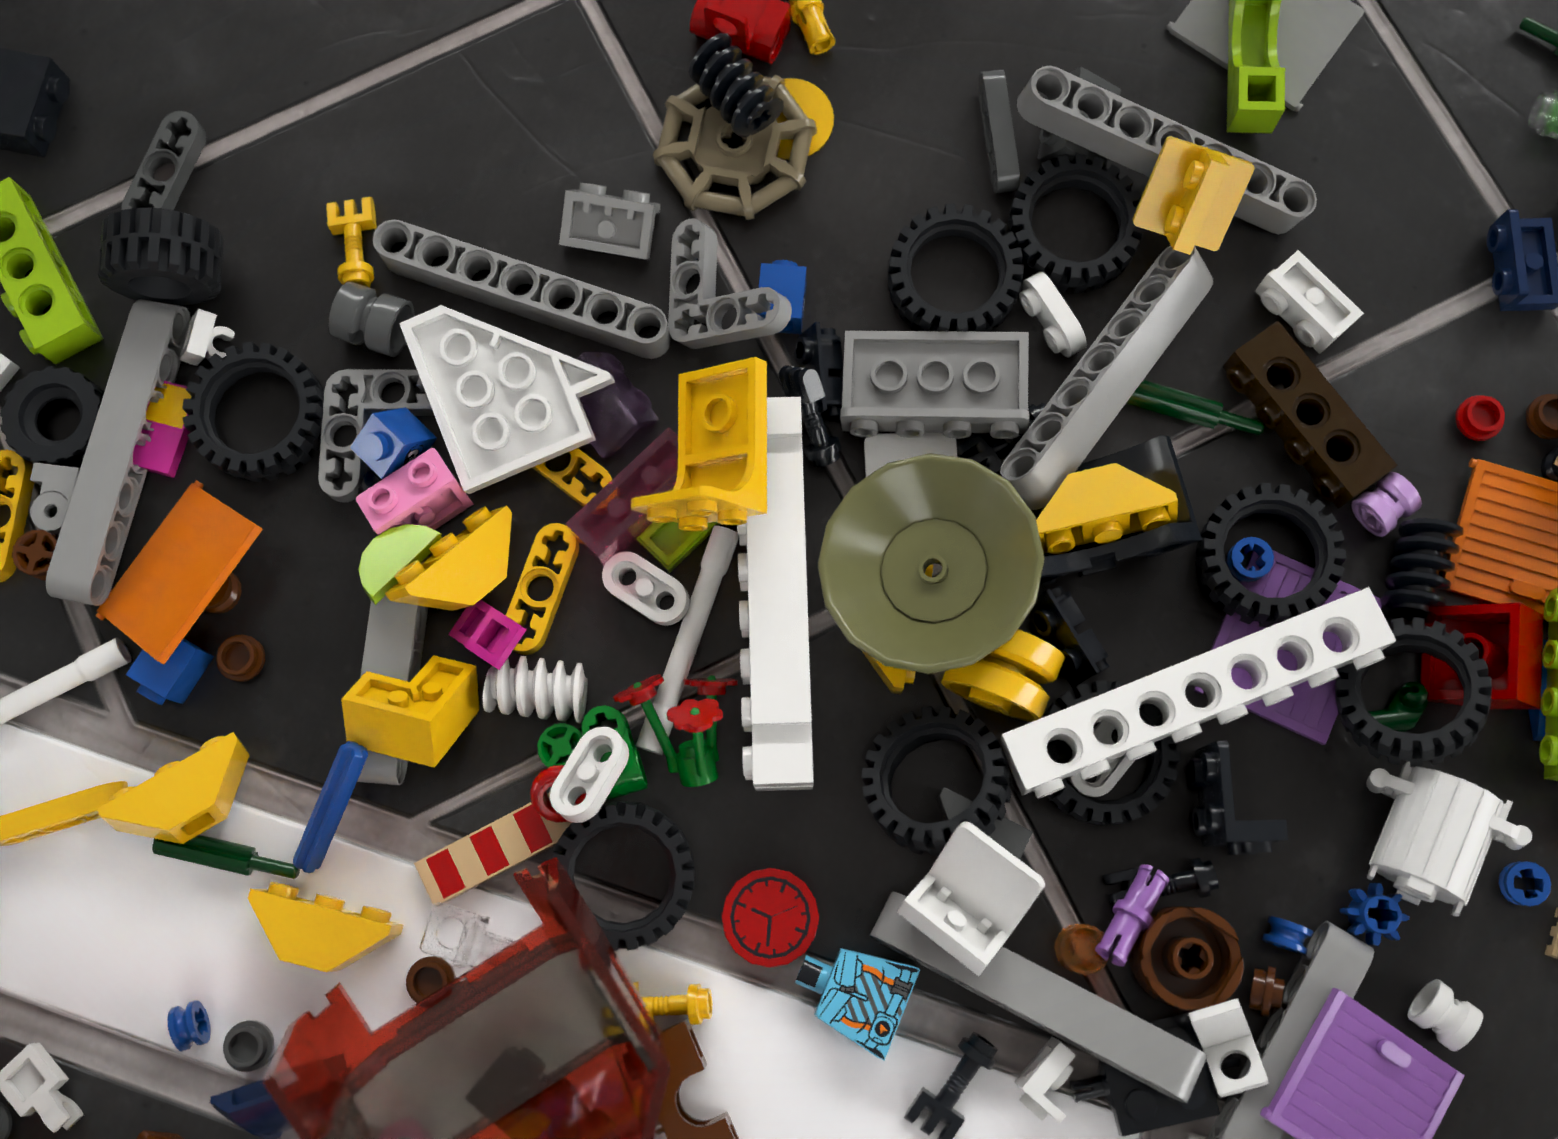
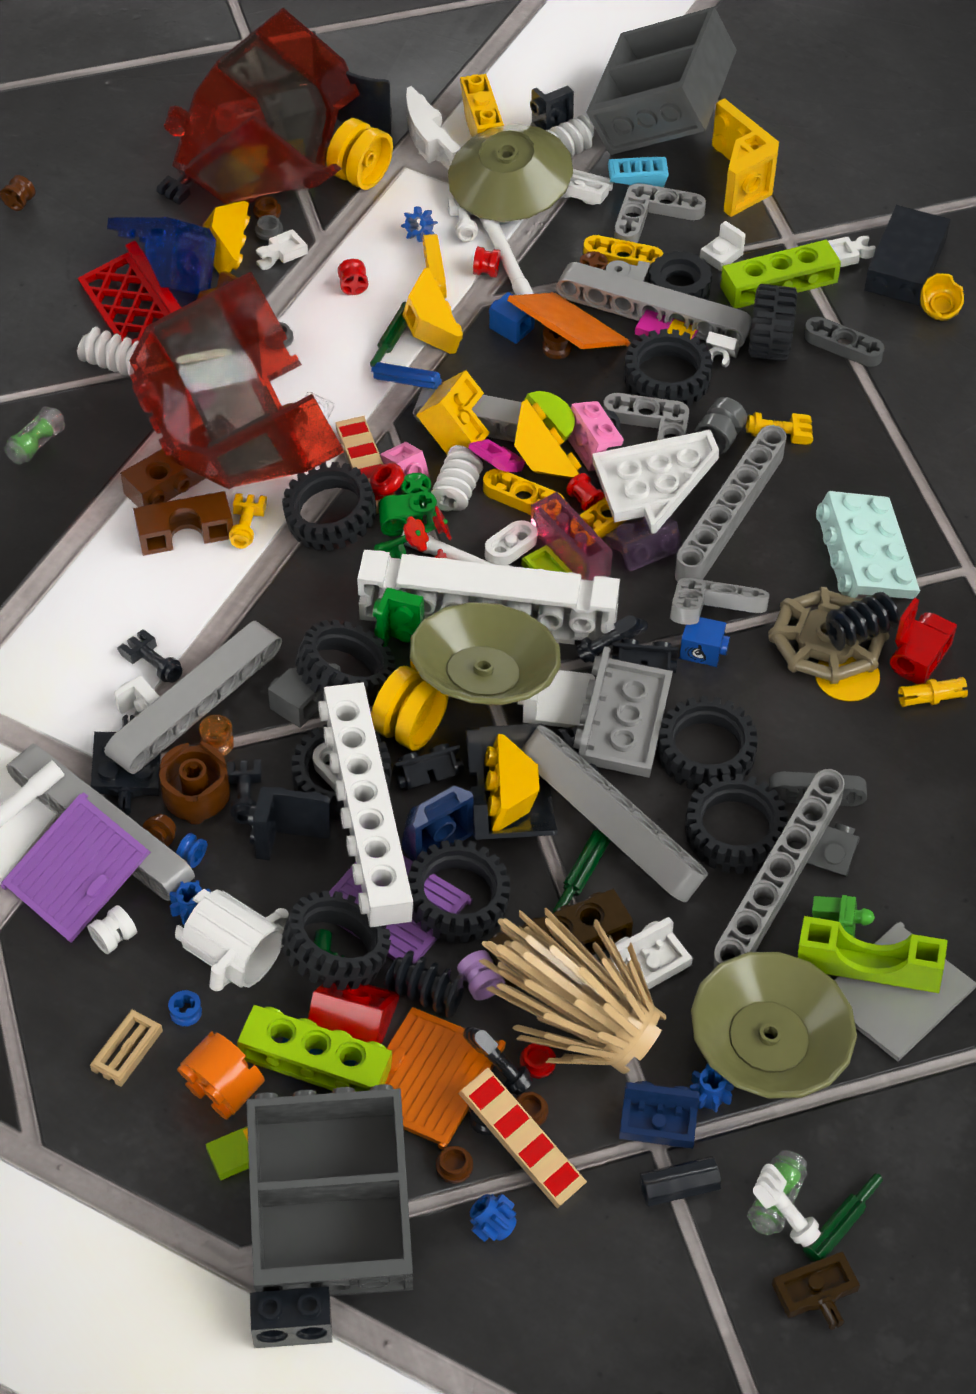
camera: 95 degrees right, 25 degrees down
blue bush [167,1000,211,1051] -> none
reddish brown plate [216,634,265,682] -> none
yellow slope [247,882,404,973] -> none
blue brick [350,407,437,479] -> none
white plate [550,726,629,823] -> none
light grey bracket [559,182,661,260] -> none
yellow bracket [631,357,767,531] -> none
red tile [722,868,819,968] -> none
torso [795,948,920,1061] -> none
white bracket [897,822,1045,977] -> none
white plate [1019,271,1087,357] -> none
medium lavender pin [1095,864,1169,966] -> none
yellow bracket [1132,136,1255,255] -> none
white bracket [1189,999,1269,1098] -> none
blue bush [1226,537,1274,583] -> none
none -> red wheel [338,258,369,295]
none -> green bracket [372,587,425,647]
none -> bright pink bracket [380,442,430,477]
none -> dark blue slope [402,786,473,861]
none -> black hinge [463,1027,533,1095]
none -> red wheel [473,246,501,278]
none -> tan plant [479,908,666,1074]
none -> red bush [566,473,605,511]
none -> blue gear [689,1063,734,1112]
none -> olive dish [691,952,857,1099]
none -> bright green piece [812,895,875,938]
none -> light aqua bracket [816,491,920,599]
none -> yellow hair [920,273,964,321]

